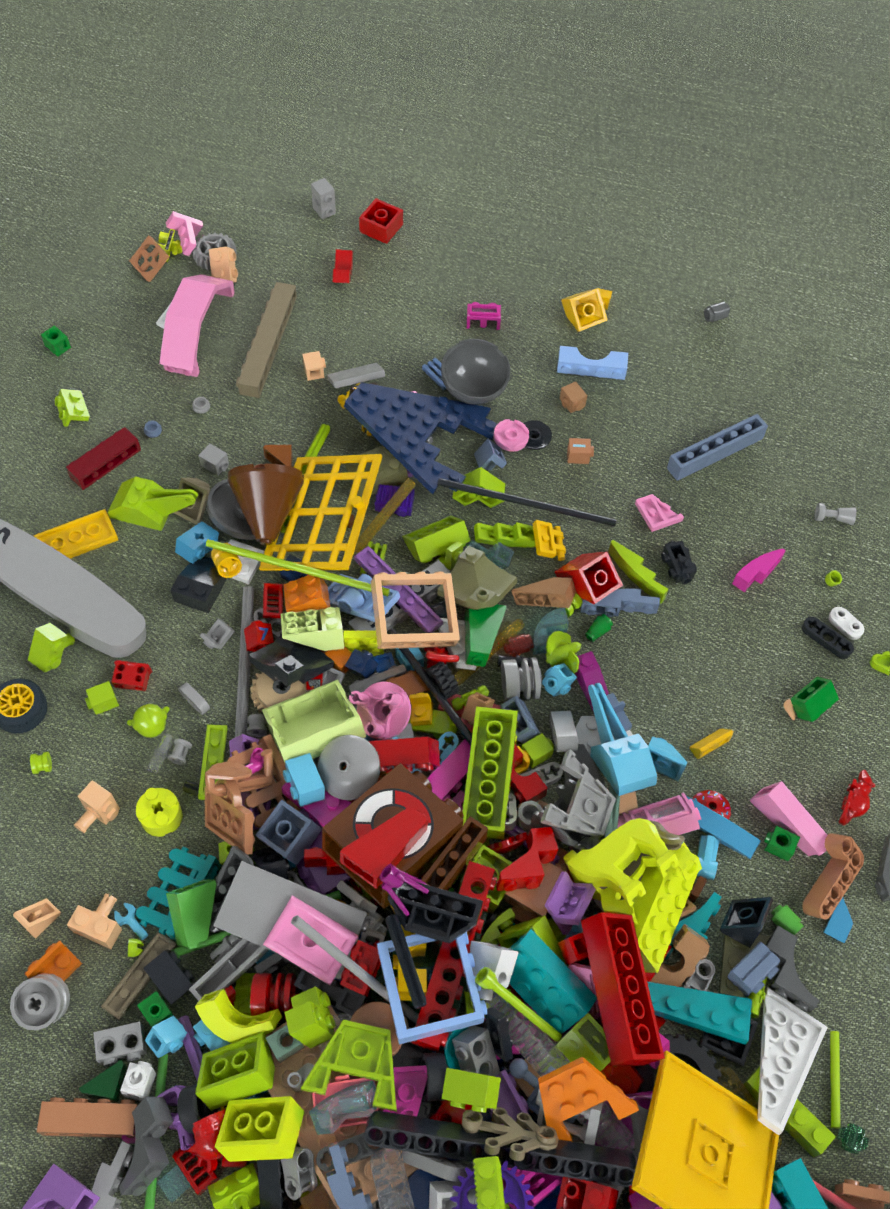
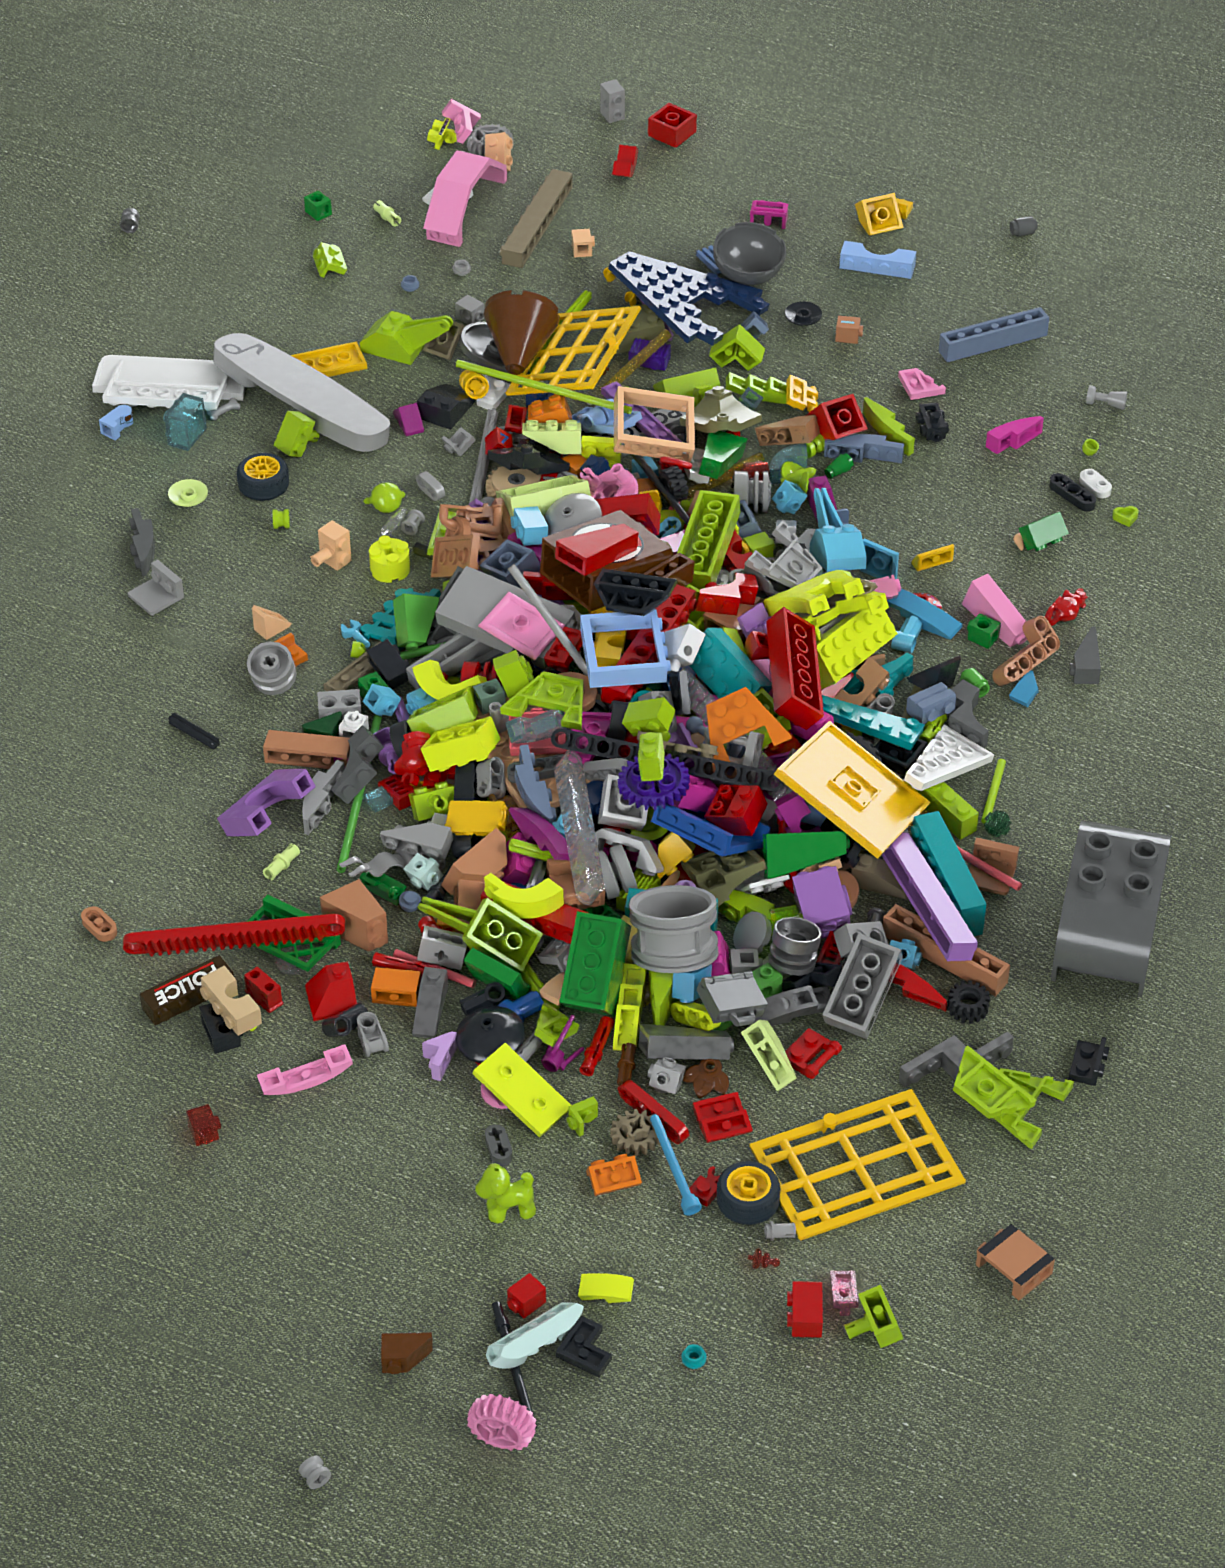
camera: 10 degrees right, 15 degrees down
dark red brick [66,427,141,490] -> none
light nougat brick [67,893,122,949] -> none
lime brick [85,681,119,715] -> none
red piece [111,660,152,691] -> none
nougat piece [129,235,170,282] -> none
dark azure brick [175,521,219,564] -> none
dark pink arm [246,748,264,774] -> none
light grey tile [327,363,385,388] -> none
magenta plant [380,864,429,916] -> none
black axle [386,914,427,1009] -> none
black piece [437,478,616,526] -> none
lime piece [475,967,562,1042] -> none
bright pink tile [493,419,529,452] -> none
medium nougat brick [560,381,587,413] -> none
reddish brown tile [688,876,707,903] -> none
none -> yellowish green pin [373,200,401,227]
none -> magenta slope [393,403,424,437]

